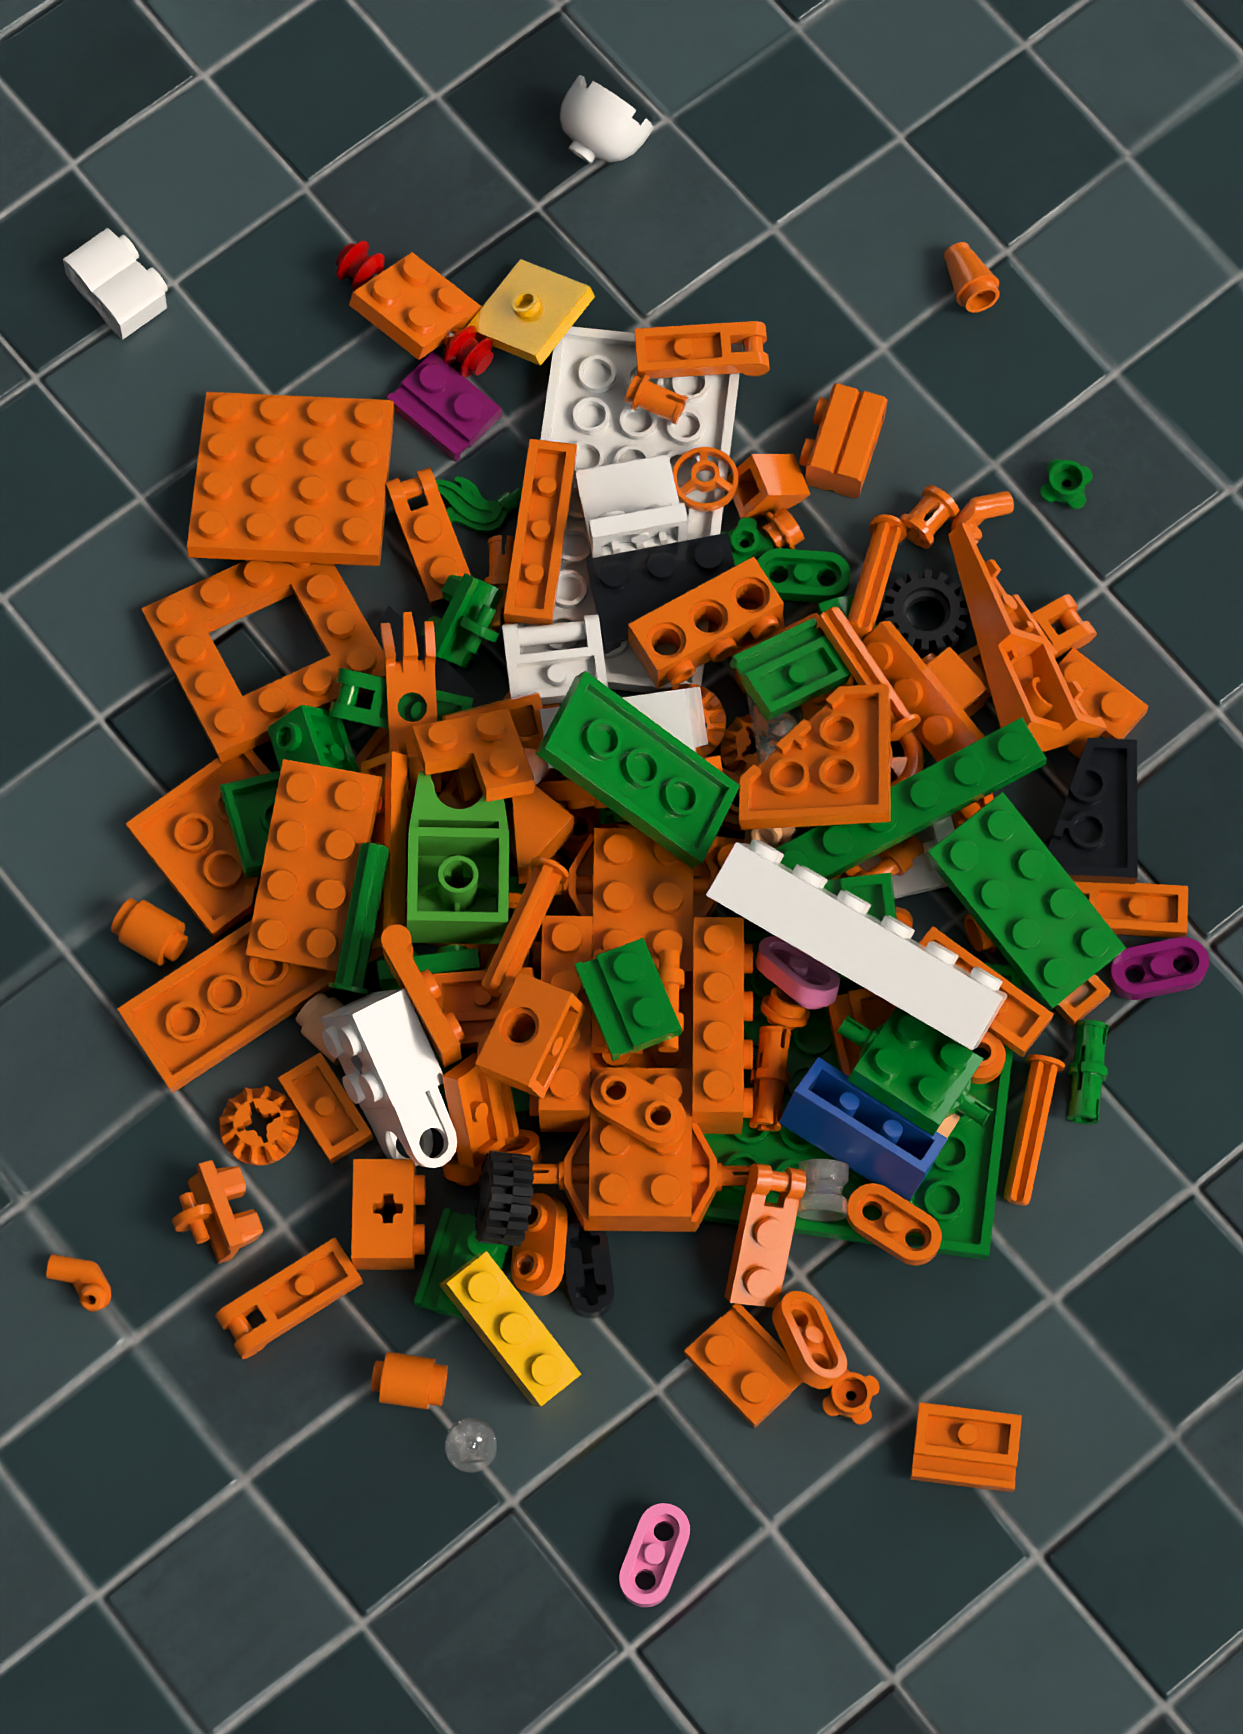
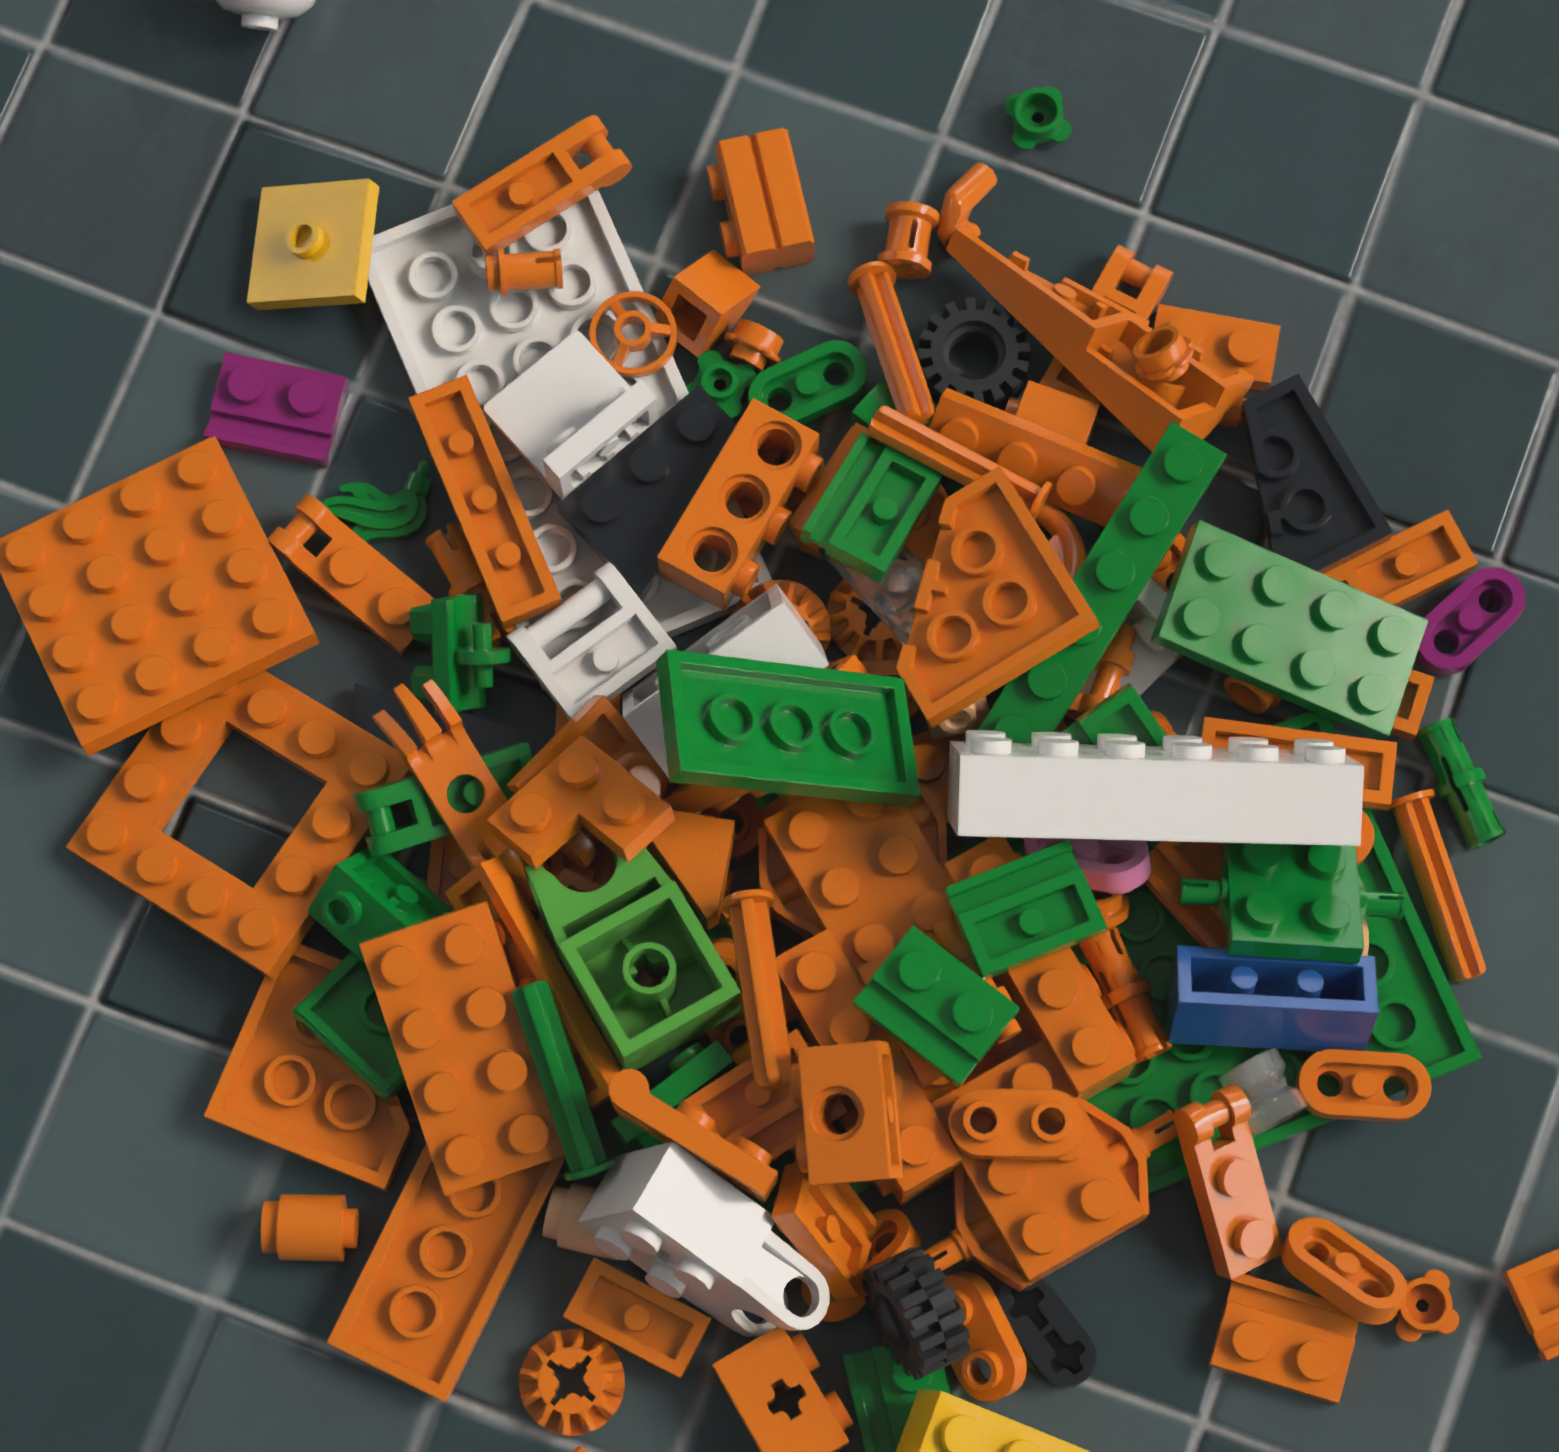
camera: 30 degrees left, 5 degrees up
orange plate [336,241,494,378] -> none
none -> green plate [943,839,1107,980]
none -> orange plate [1133,326,1193,383]

